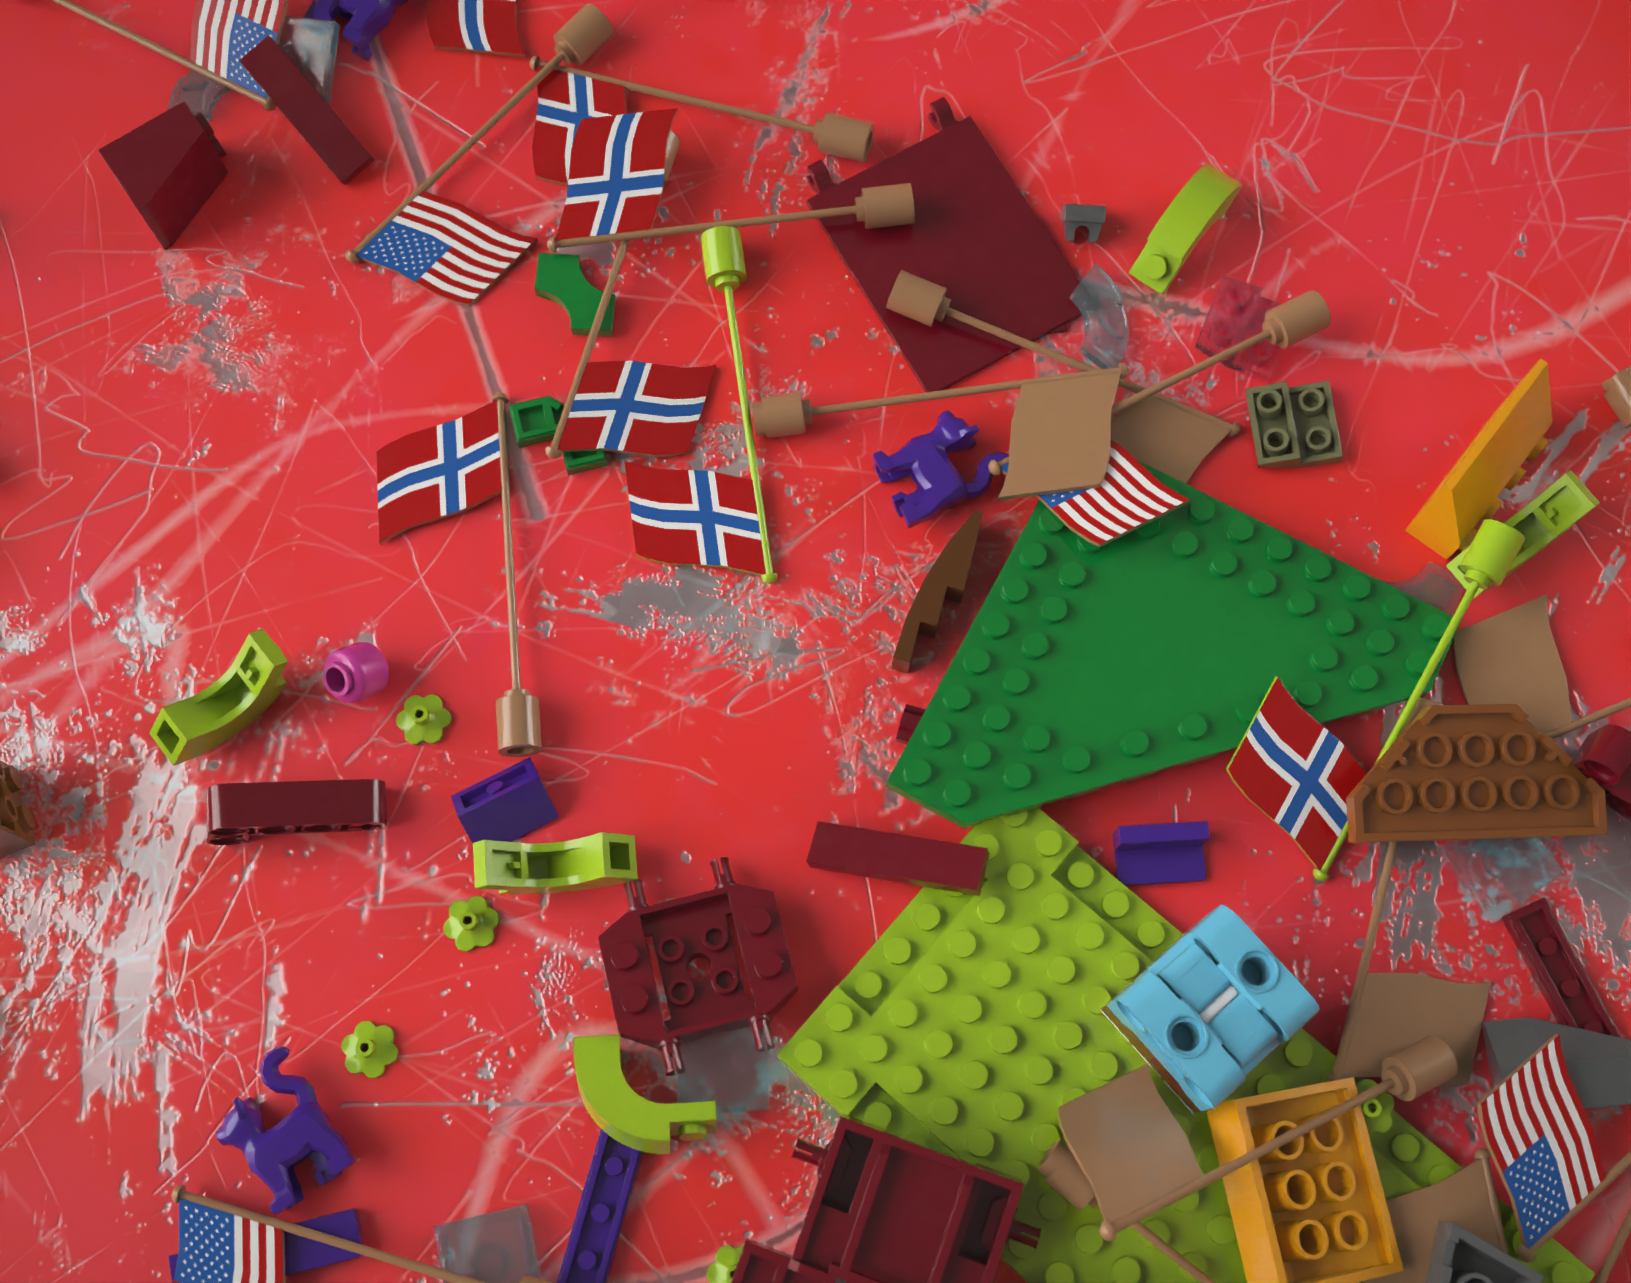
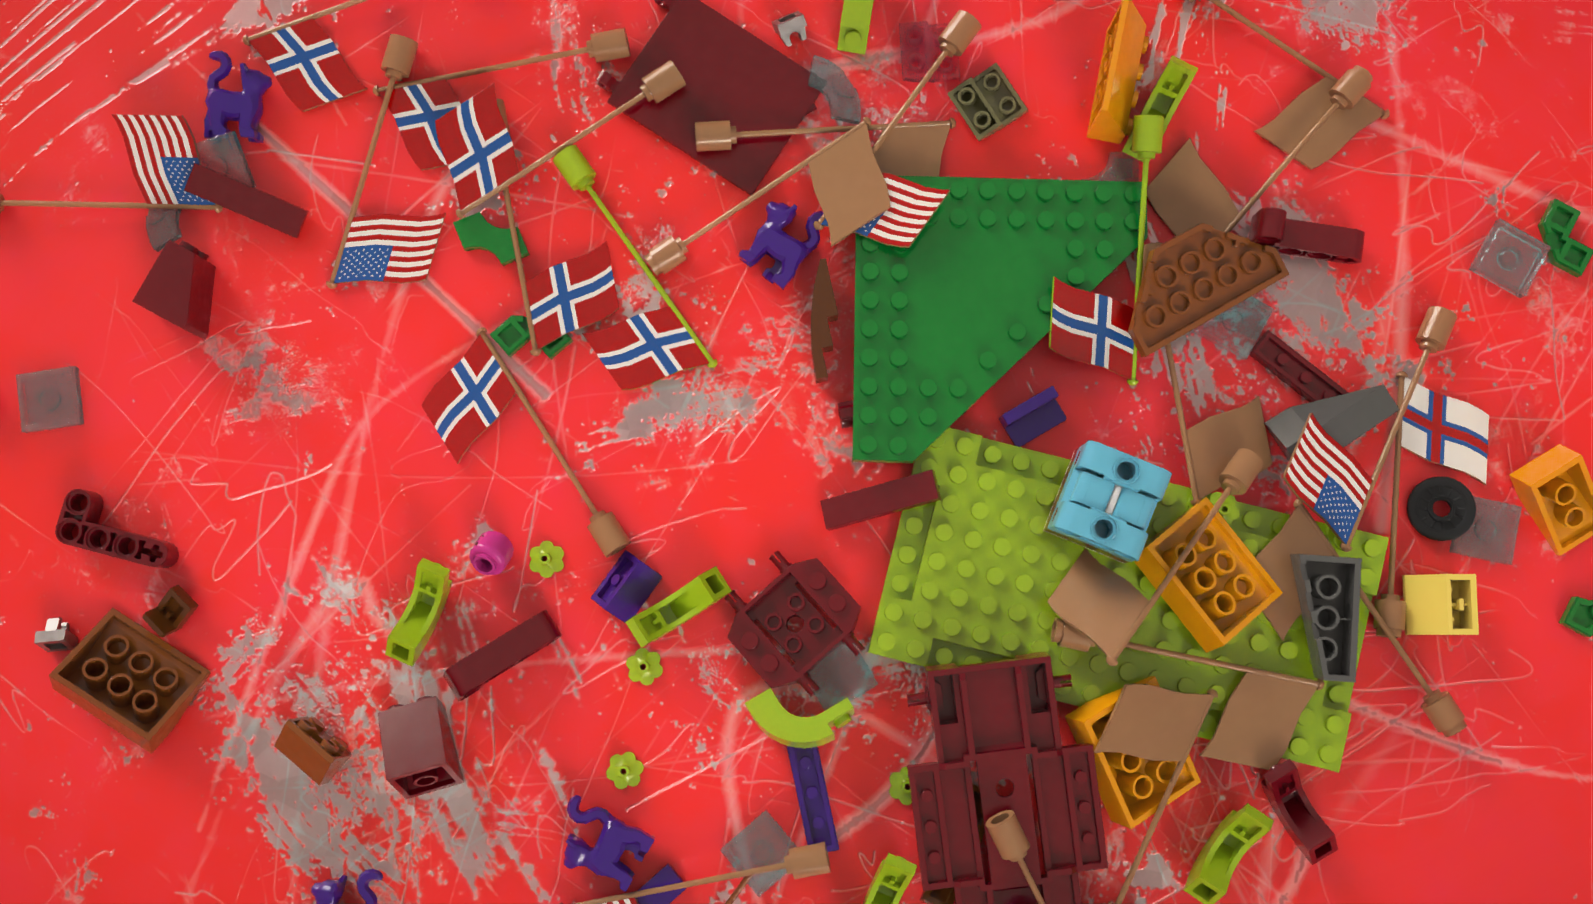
camera: 25 degrees left, 10 degrees up
none -> dark red slope [378,696,464,799]

